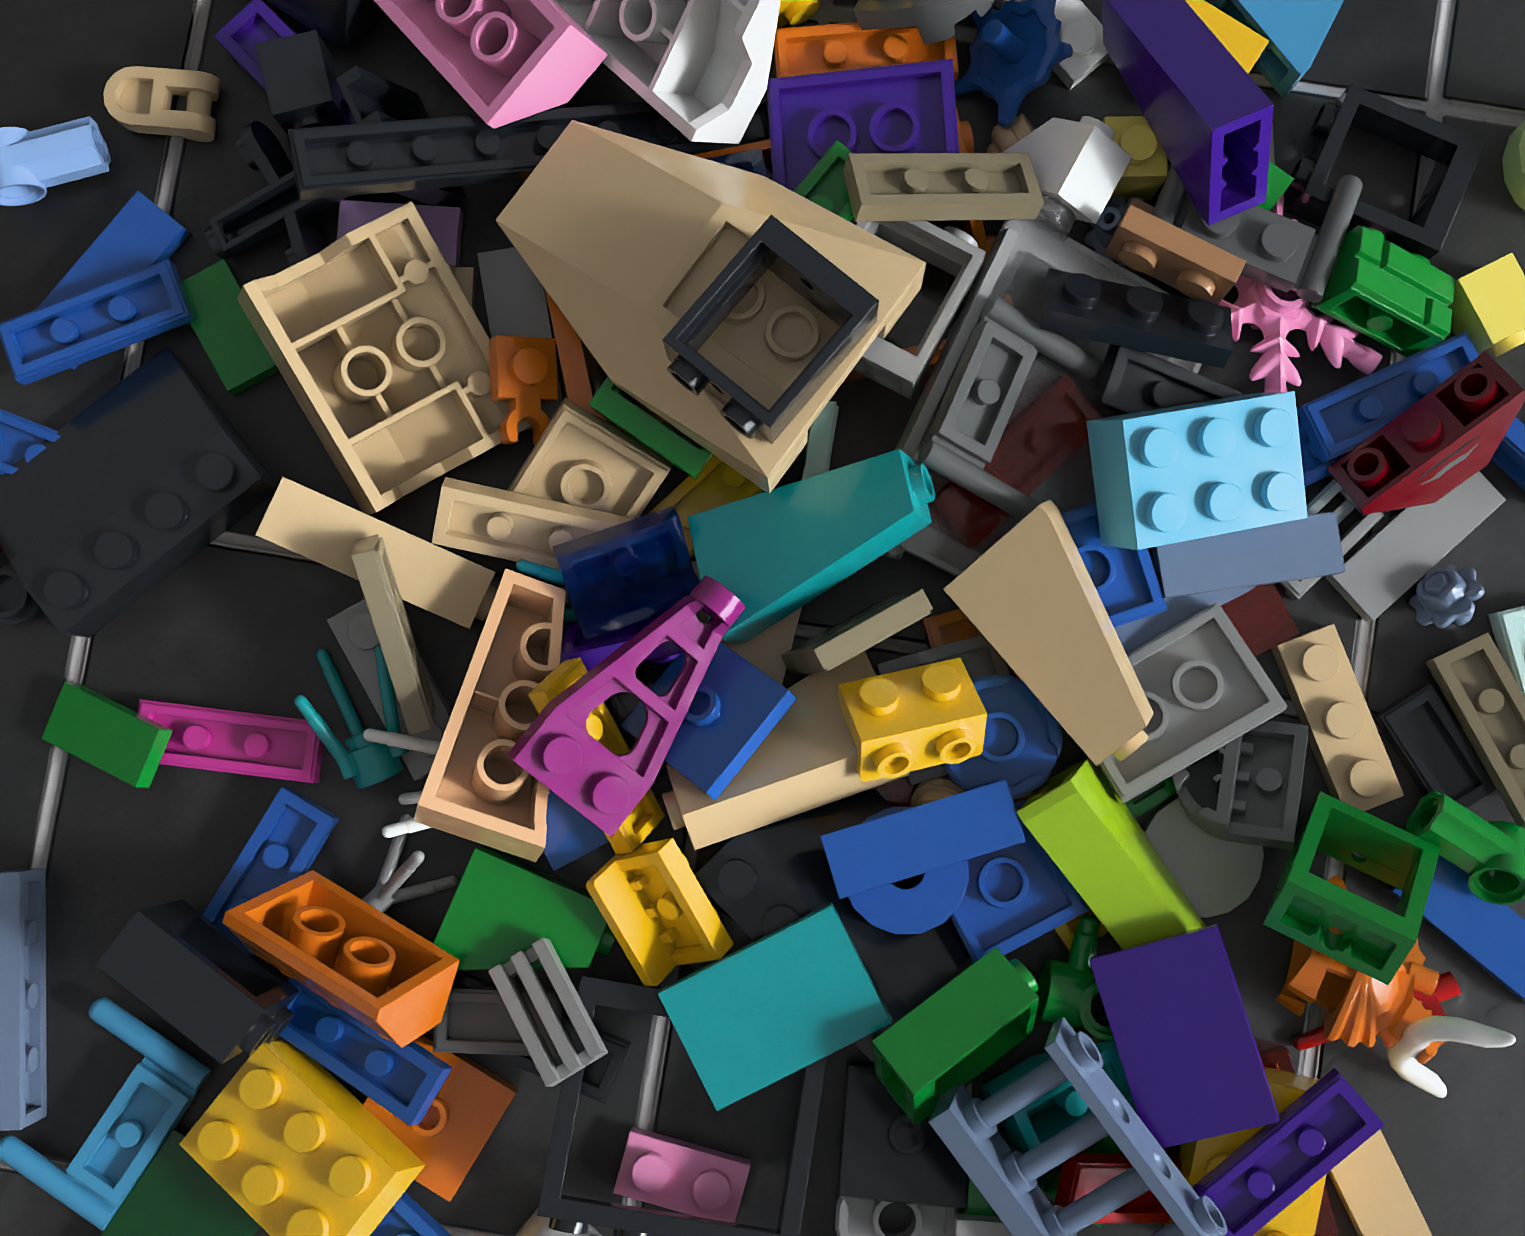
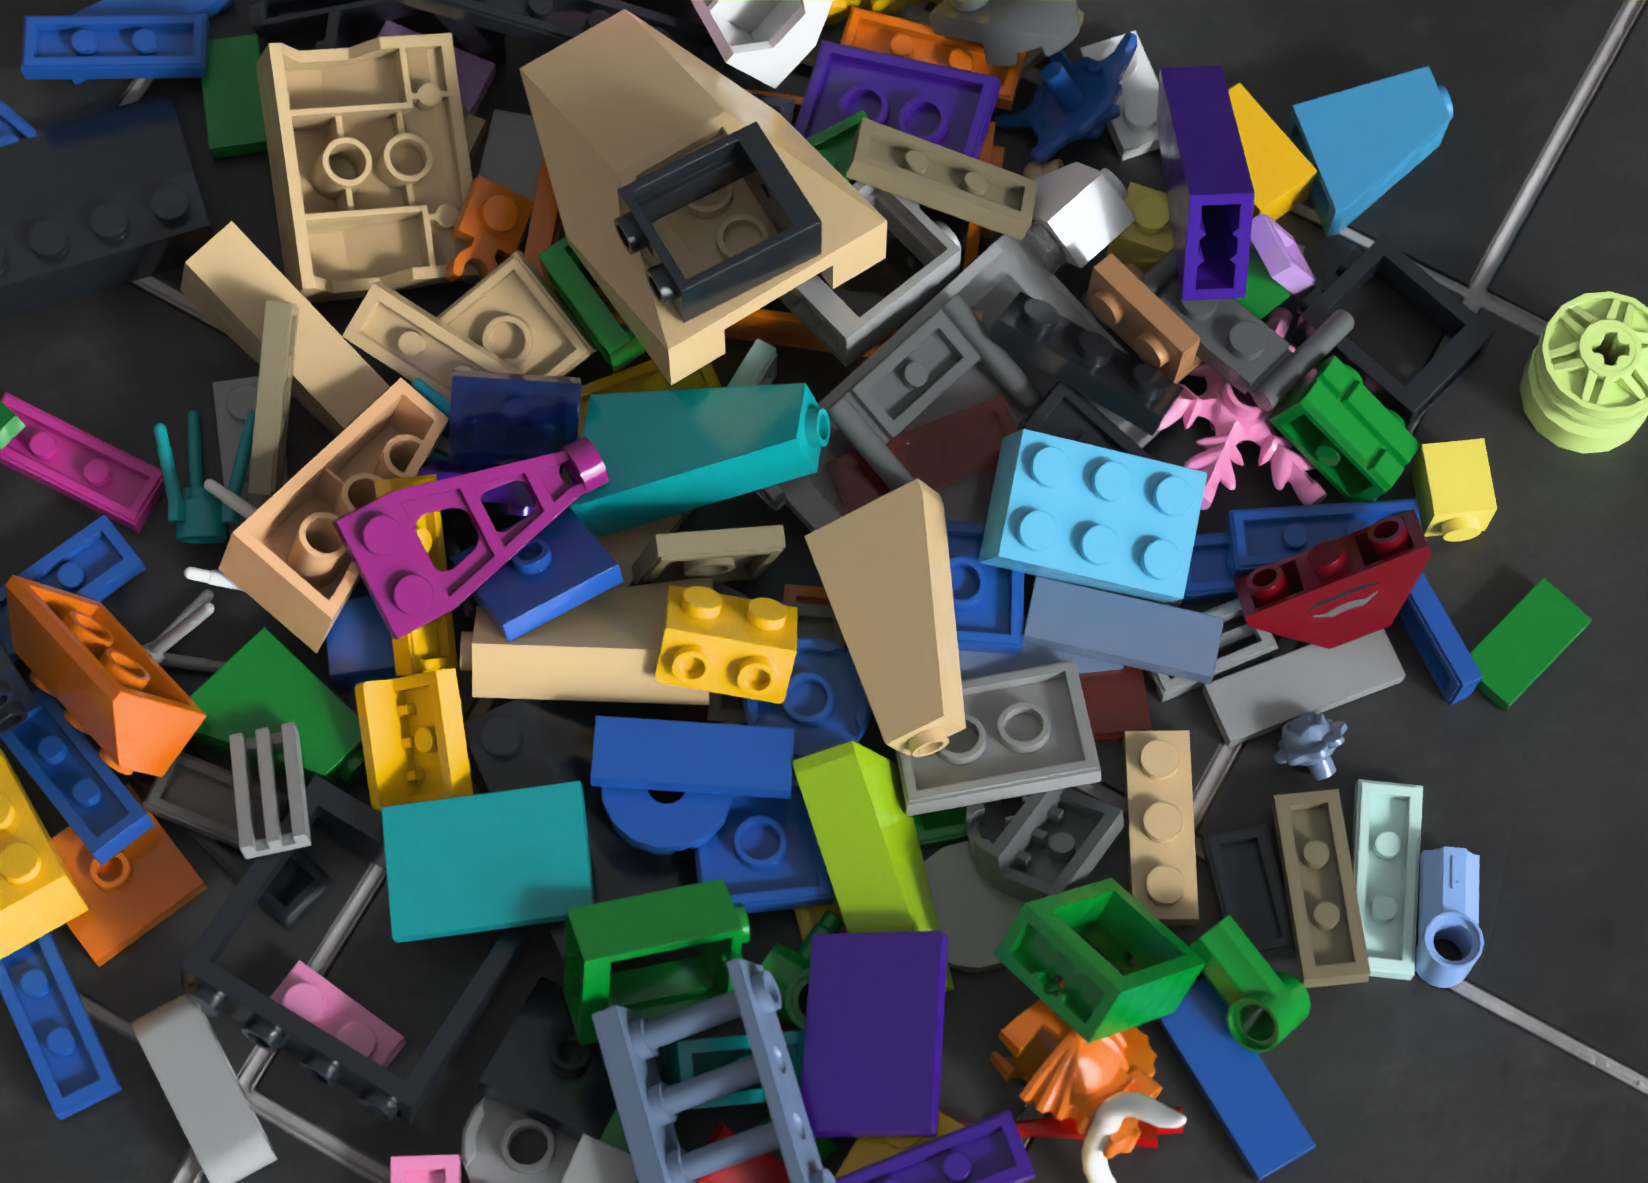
camera: 20 degrees right, 15 degrees down
none -> lavender tile [1251,213,1318,299]

